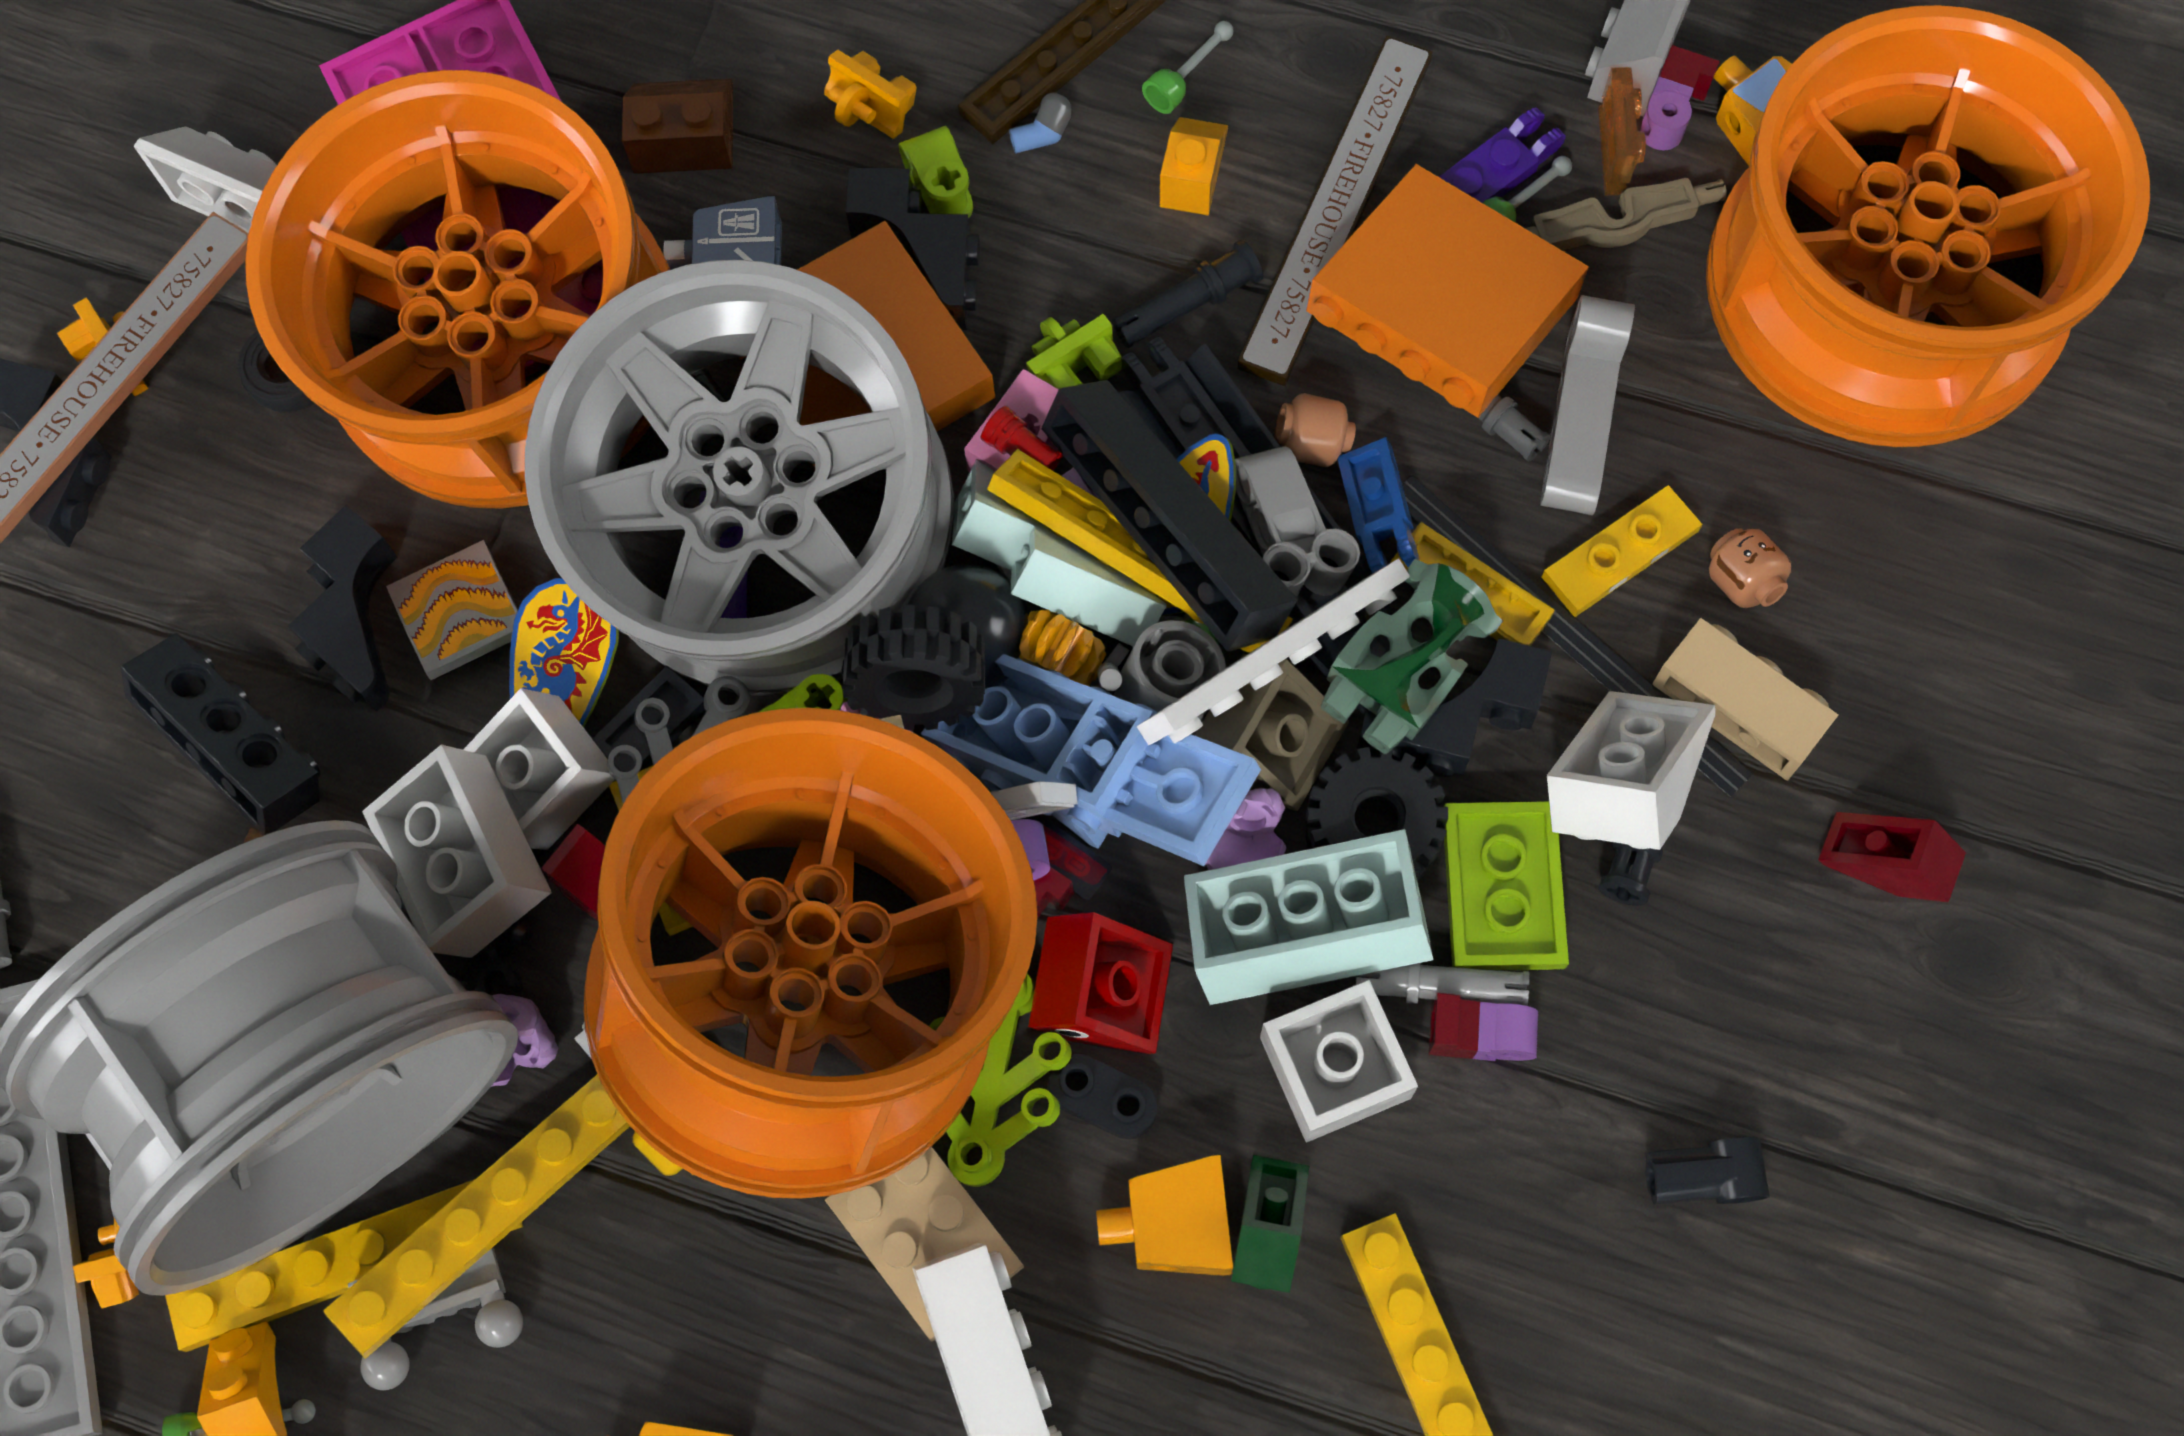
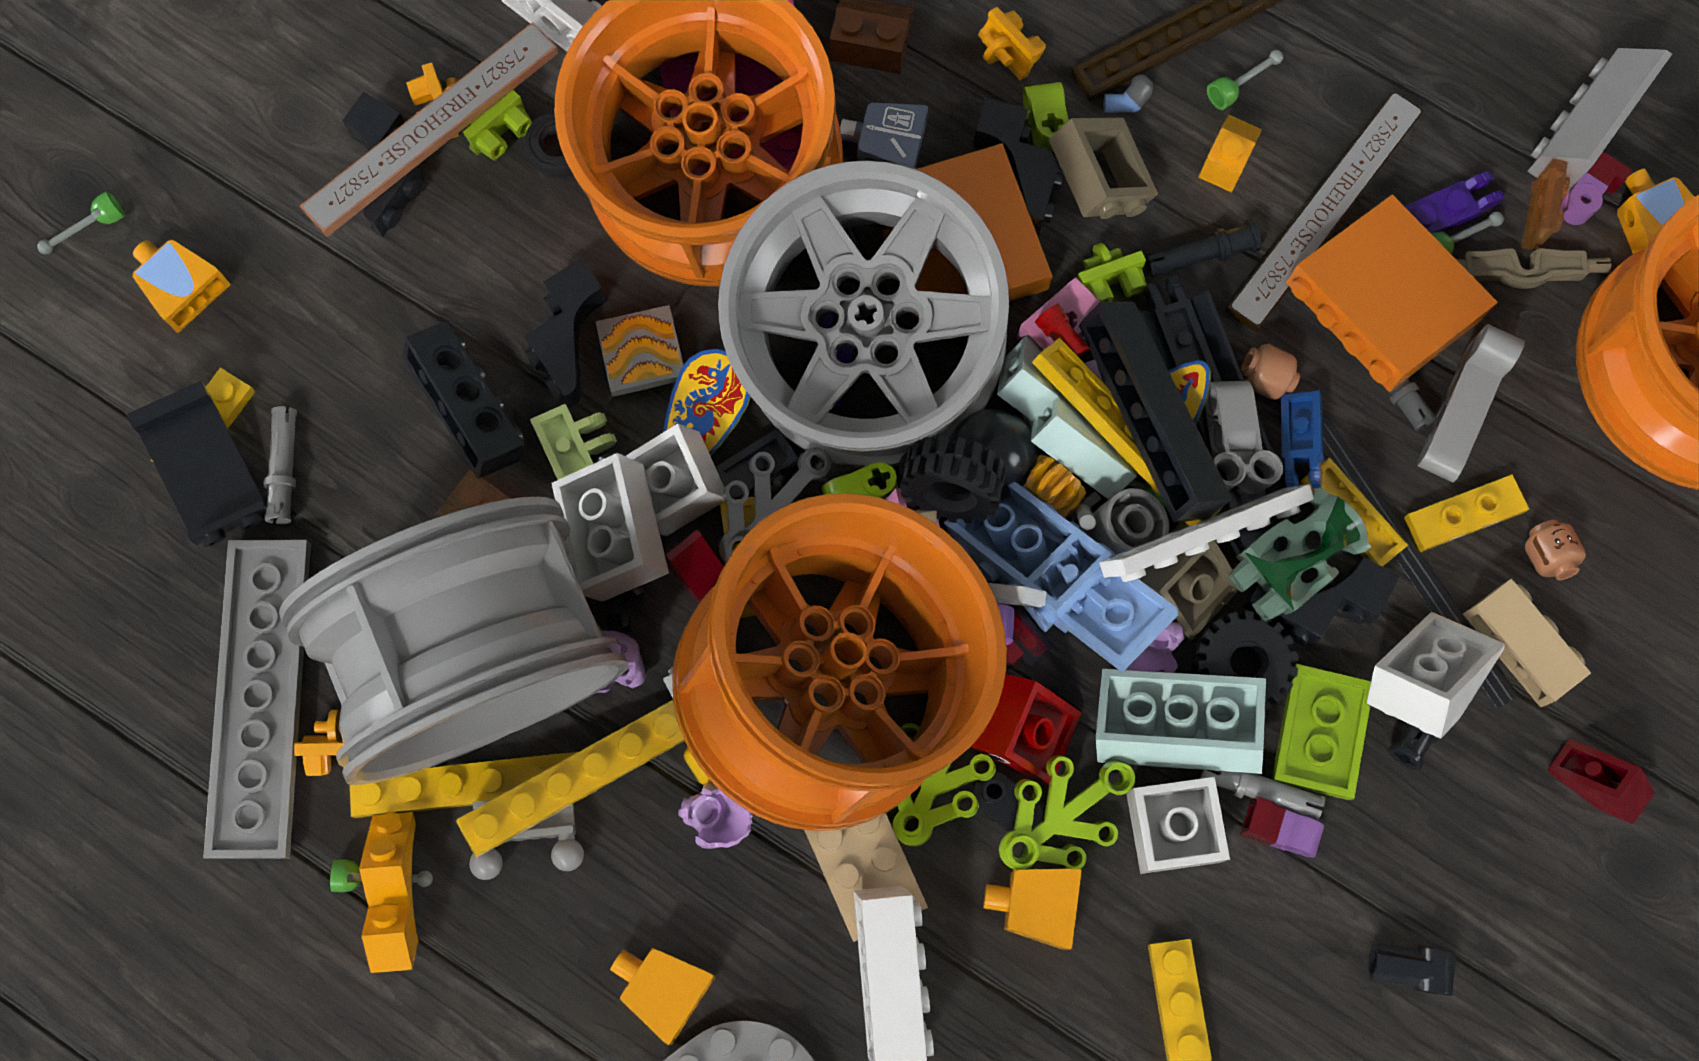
camera: 10 degrees right, 5 degrees up
dark green slope [1231,1155,1310,1293] -> none
none -> lime hips [463,90,532,161]
none -> yellowish green hinge [530,404,617,480]
none -> lavender hair [678,782,753,849]
none -> lime plant [999,755,1135,870]
none -> dark tan window [1049,118,1158,219]

